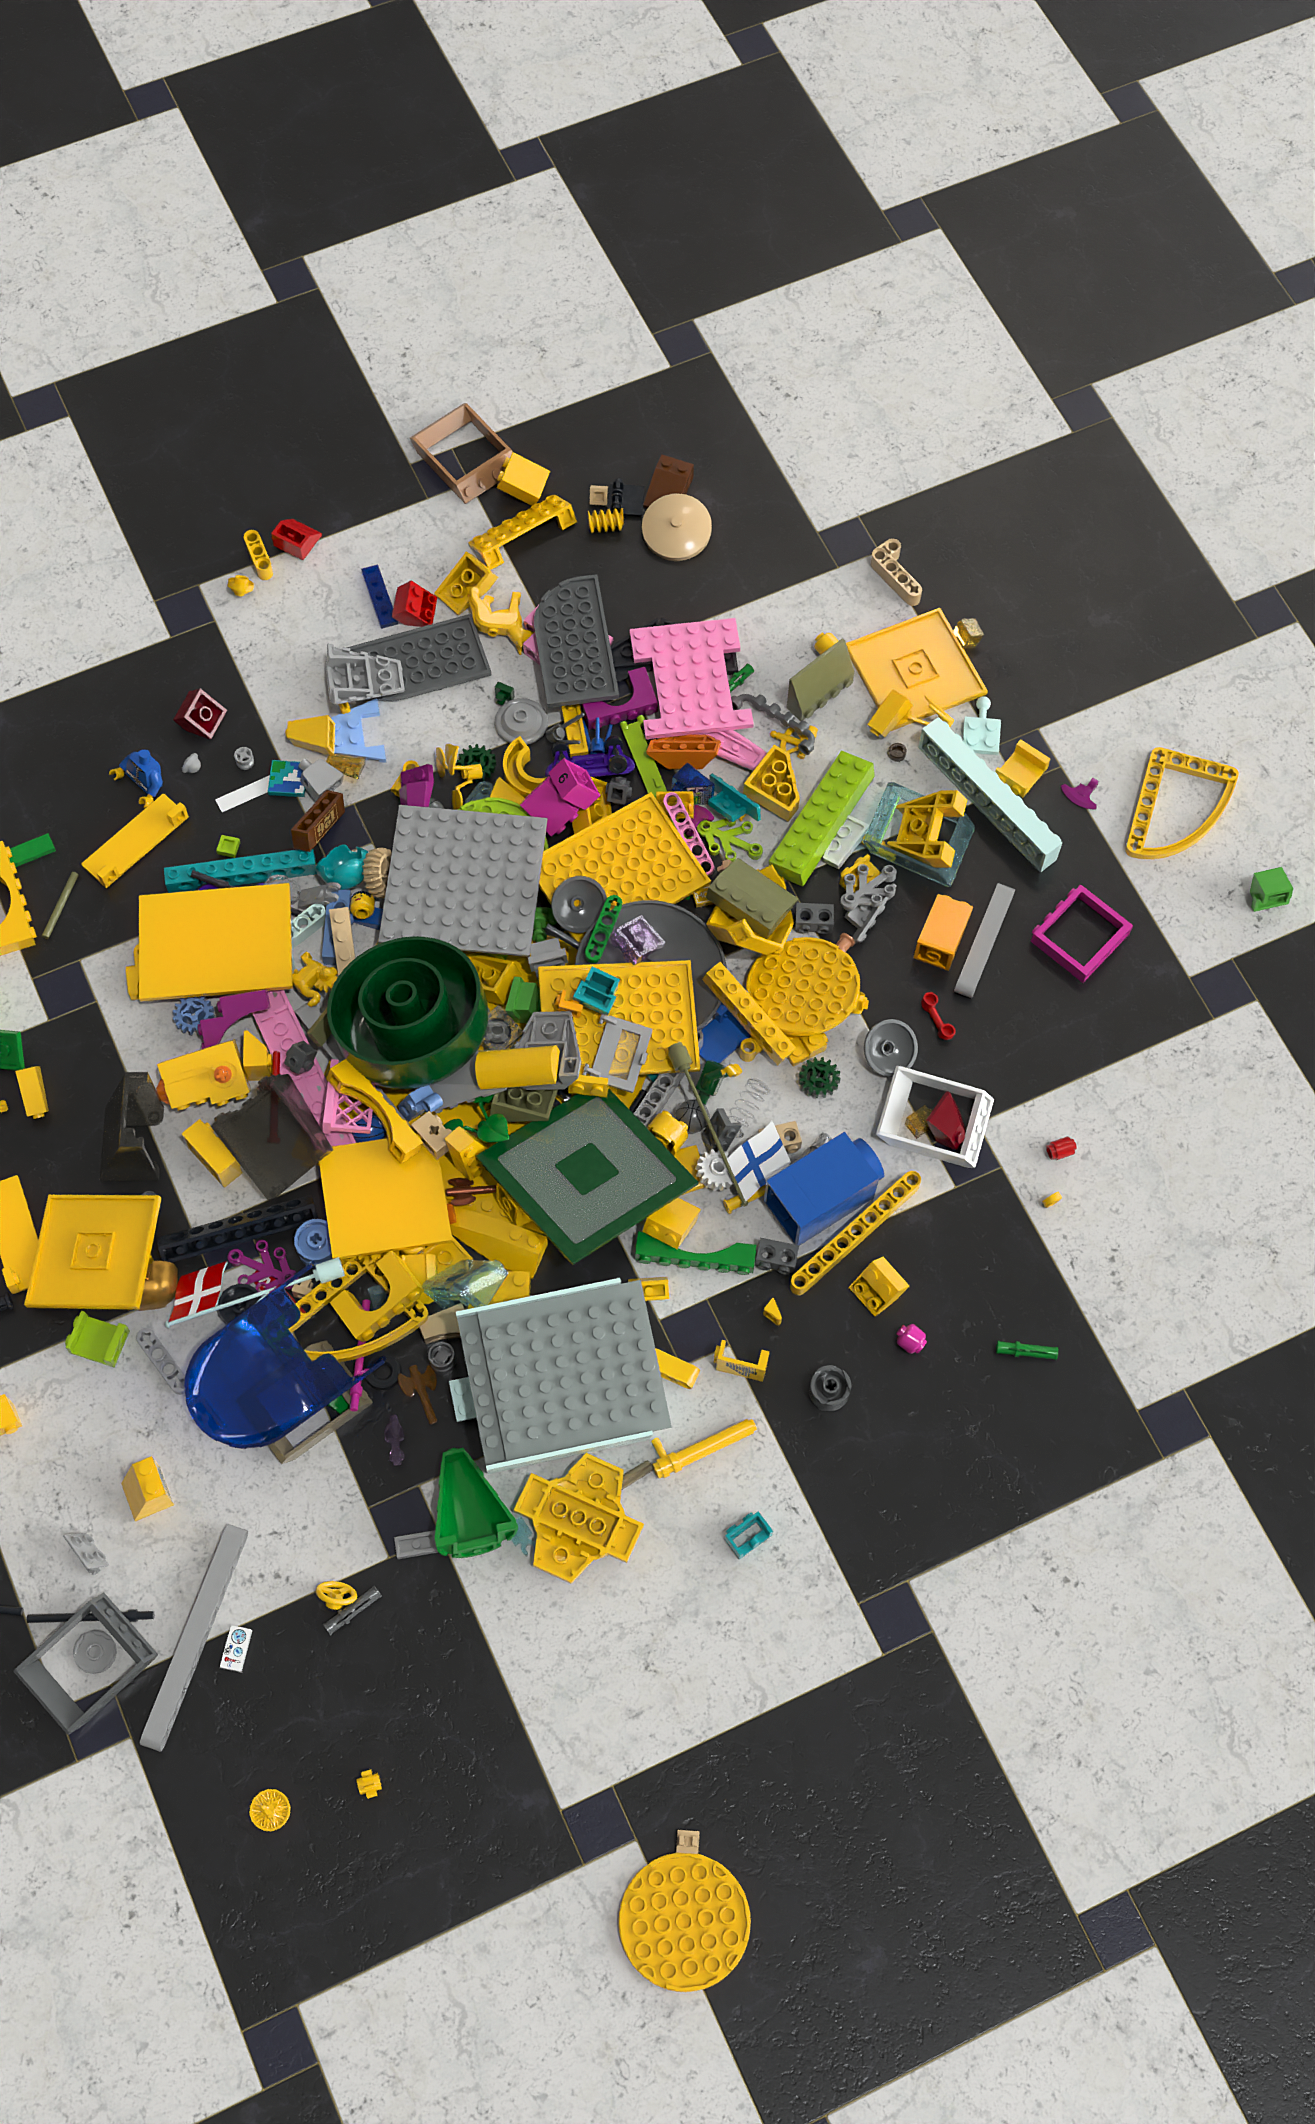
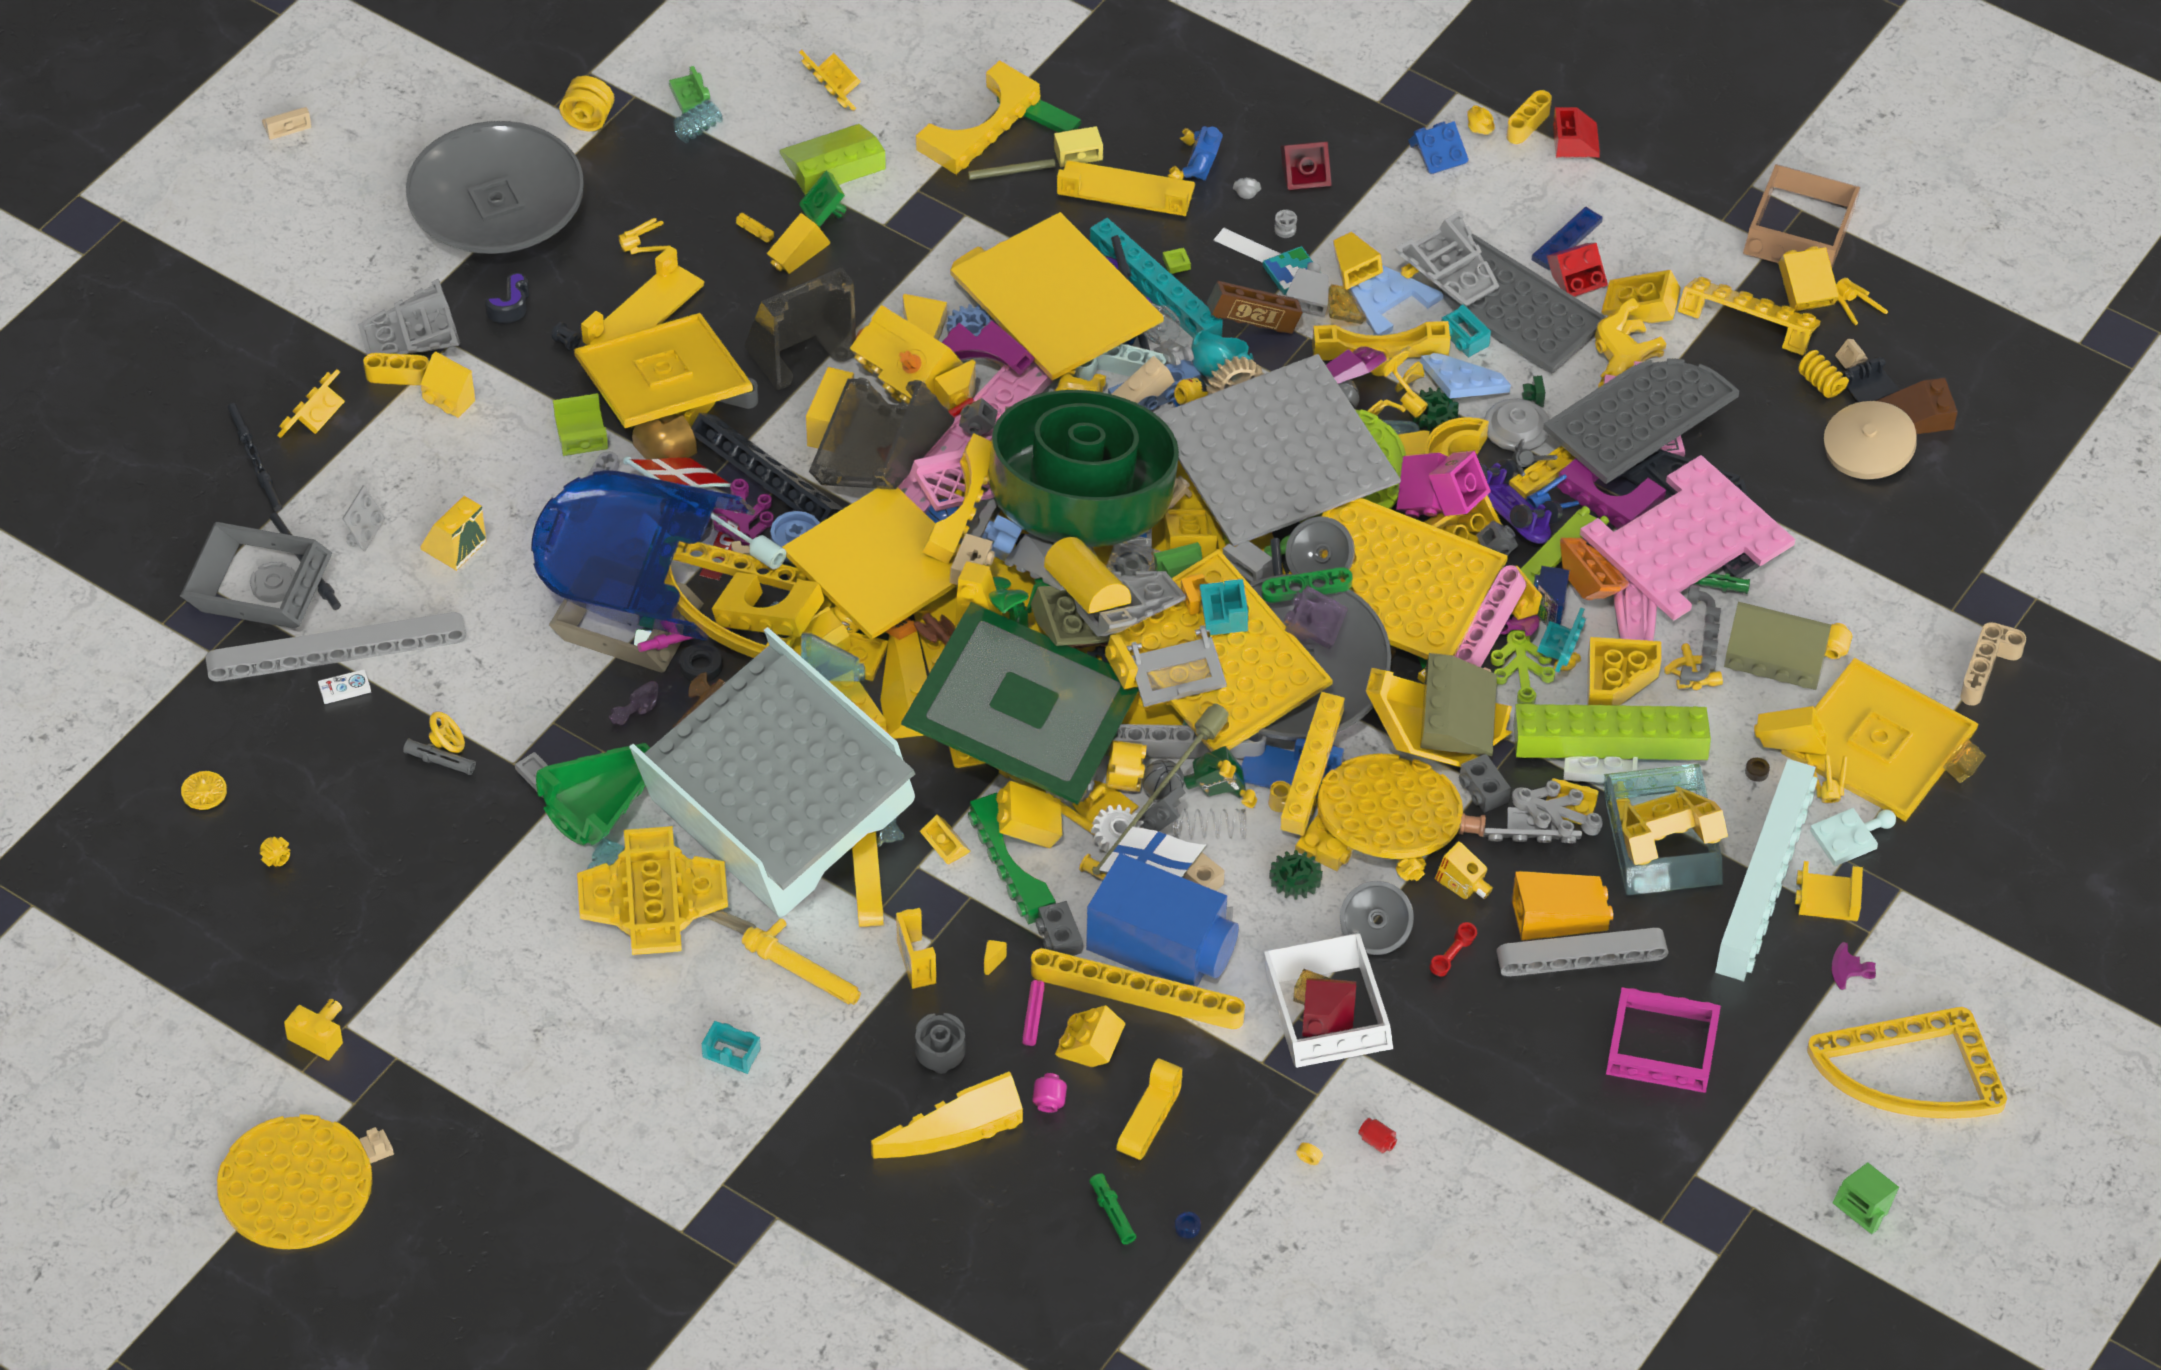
camera: 60 degrees right, 15 degrees down
none -> yellow brick [284,999,343,1061]
none -> yellow wedge [871,1072,1023,1158]
none -> yellow slope [903,294,947,341]
none -> dark pink axle [1023,980,1044,1046]
none -> light yellow brick [1054,126,1103,167]
none -> yellow beam [1116,1058,1182,1160]
none -> clear blue tile [1175,1212,1201,1239]
none -> yellow arch [1312,321,1450,360]
none -> blue bracket [1408,121,1468,174]
none -> light blue plate [1420,353,1511,398]
none -> yellow torso [1435,841,1493,899]
none -> teal window [1441,304,1491,358]
none -> yellow plant [1836,278,1888,325]

